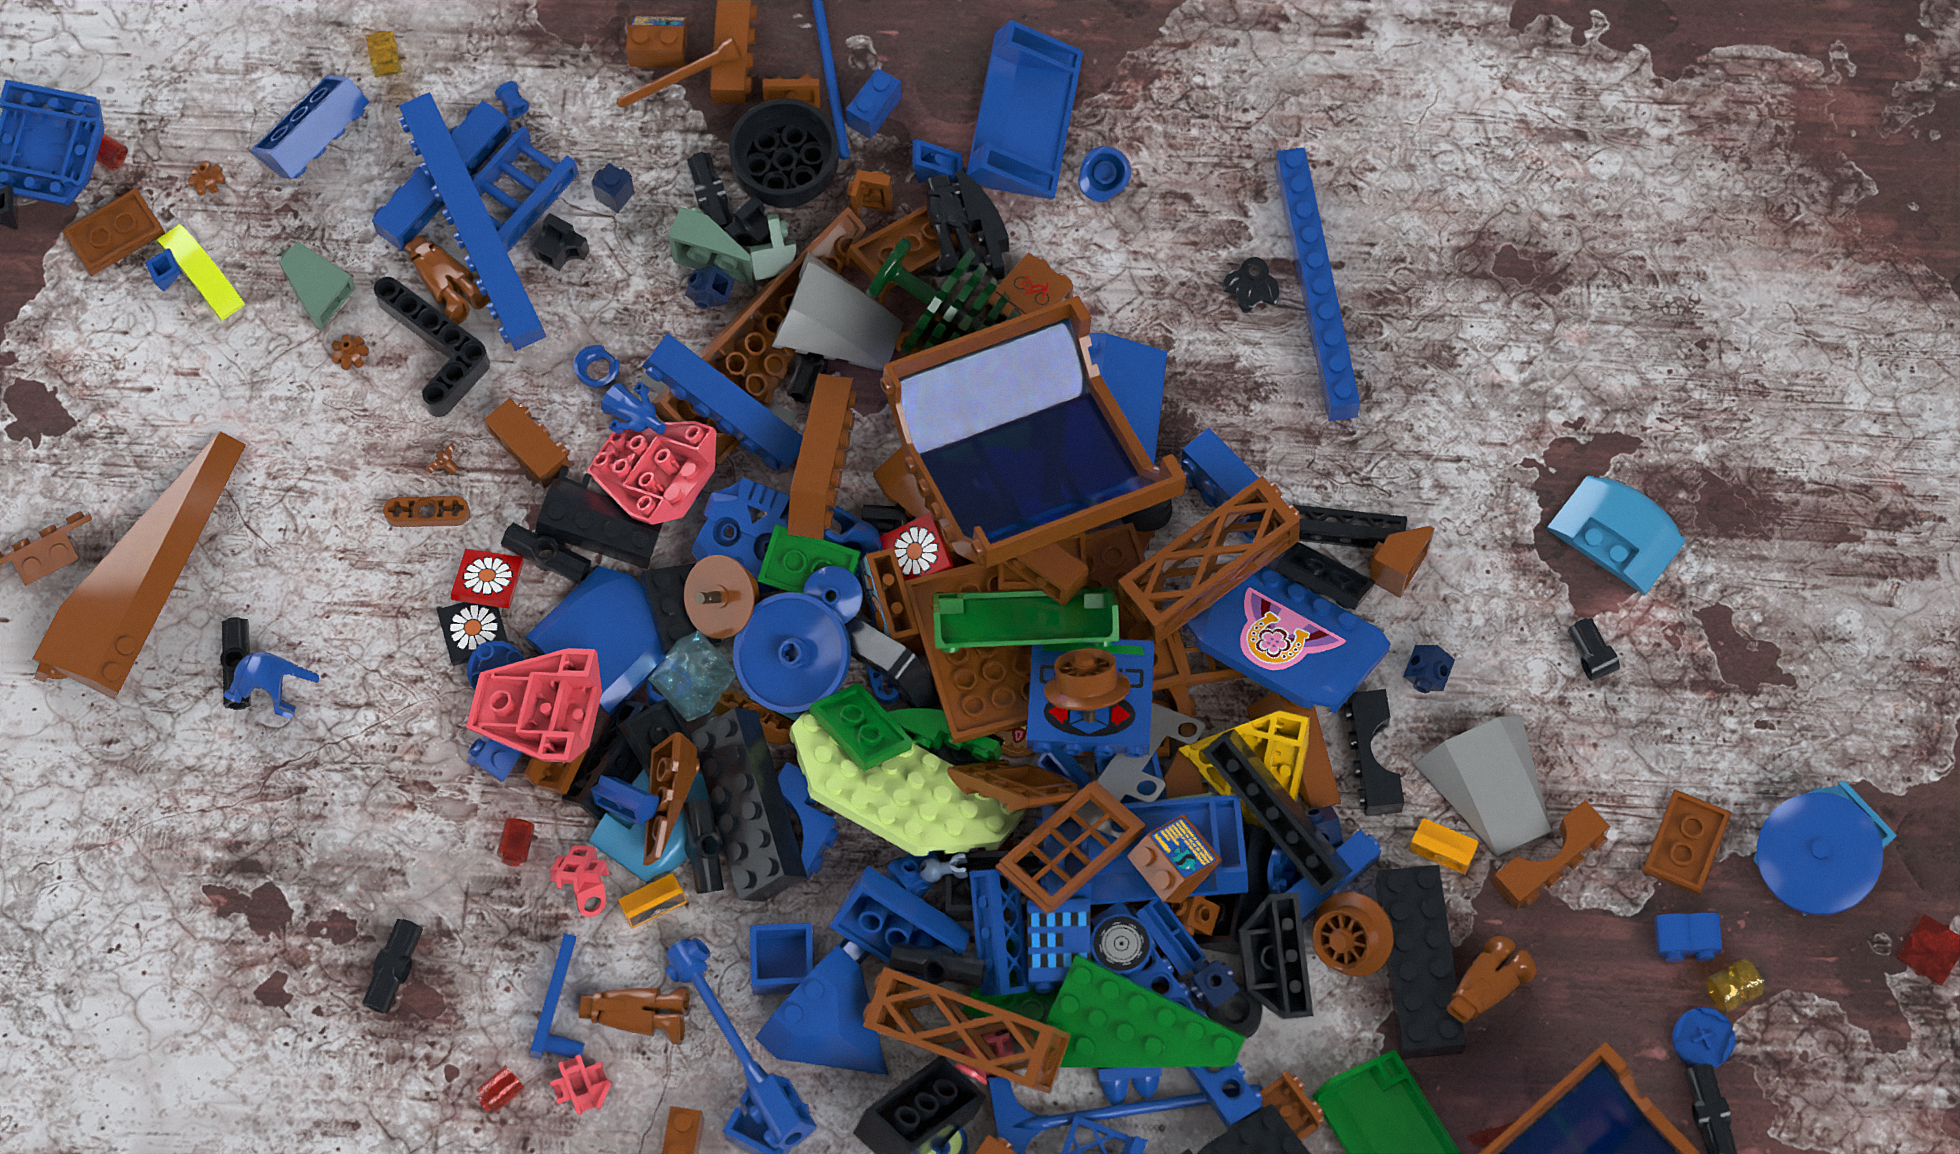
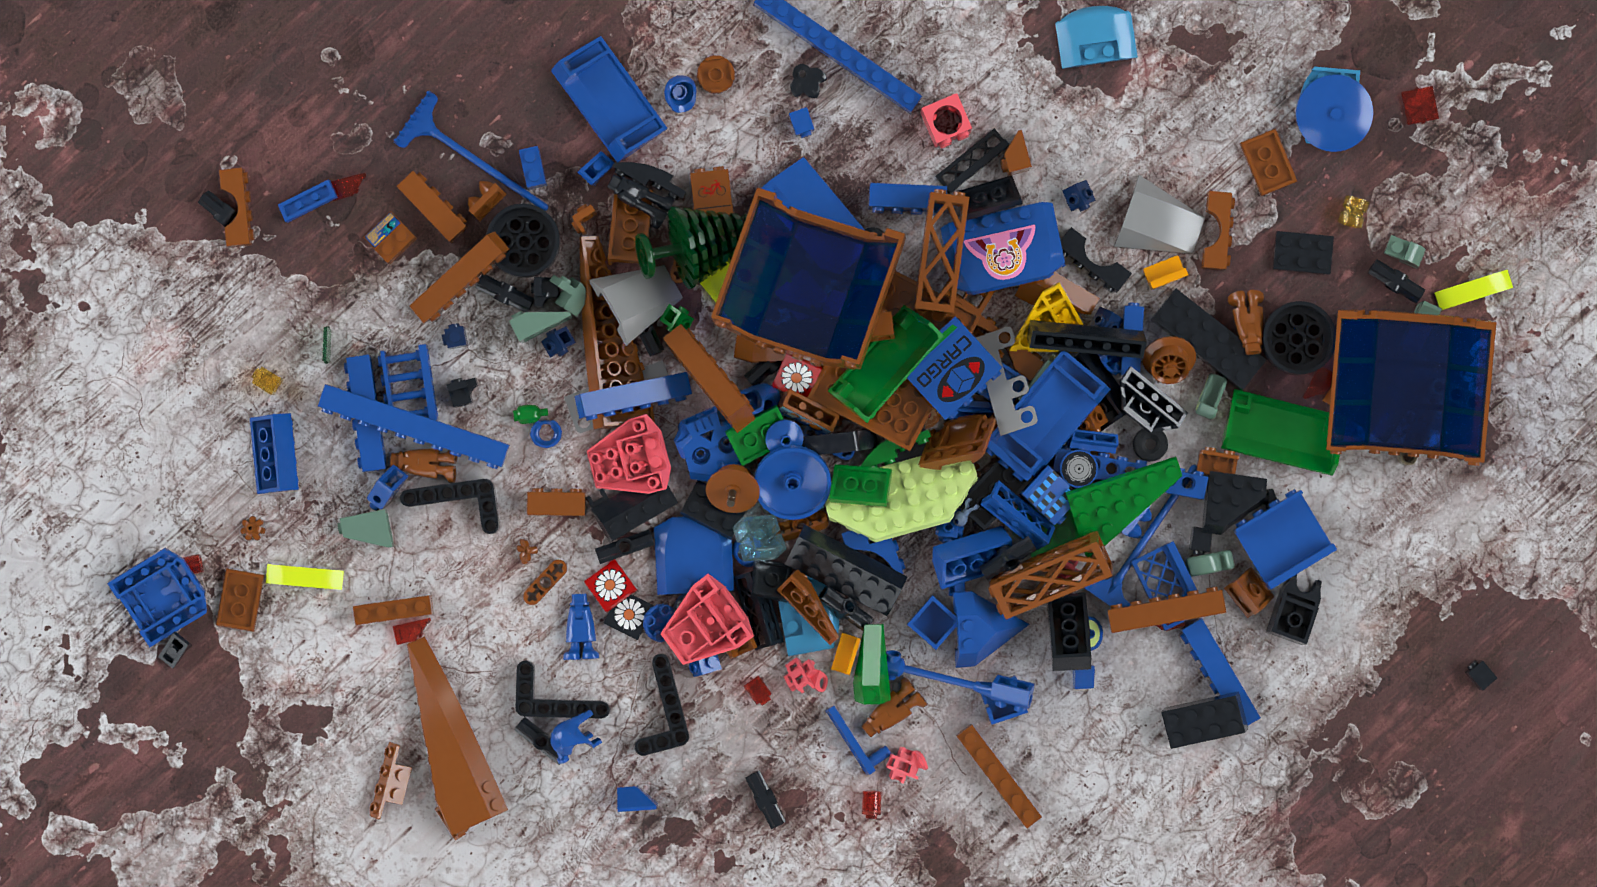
camera: 50 degrees left, 20 degrees up
blue slope [145,248,182,291] -> none
dark orange plant [332,334,369,370] -> none
blue bush [495,81,529,119] -> none
blue piece [591,775,660,825] -> none
blue piece [601,382,666,434] -> none
dark orange piece [617,37,742,108] -> none
dark orange piece [995,780,1147,915] -> none
dark orange piece [1044,648,1131,723] -> none
slope [1127,814,1222,903] -> none
dark blue brick [1187,959,1240,1010] -> none
black piece [1568,618,1620,681] -> none
blue brick [1654,913,1722,962] -> none
blue tile [1672,1007,1736,1069] -> none
none -> clear green piece [322,326,332,364]
none -> dark orange brick [353,595,434,625]
none -> blue torso [367,465,408,511]
none -> clear red slope [393,618,431,645]
none -> dark orange brick [409,231,509,323]
none -> green plant [513,405,548,424]
none -> black beam [515,660,611,719]
none -> blue piece [563,594,599,660]
none -> blue slope [617,785,658,812]
none -> black beam [635,653,690,756]
none -> green brick [660,304,694,332]
none -> dark orange tile [697,55,735,94]
none -> blue brick [789,107,814,139]
none -> green wedge [853,624,891,705]
none -> coral brick [920,93,972,149]
none -> sand green animal [1195,373,1227,420]
none -> black wheel [1262,301,1336,375]
none -> black plate [1273,231,1334,275]
none -> sand green brick [1384,235,1426,269]

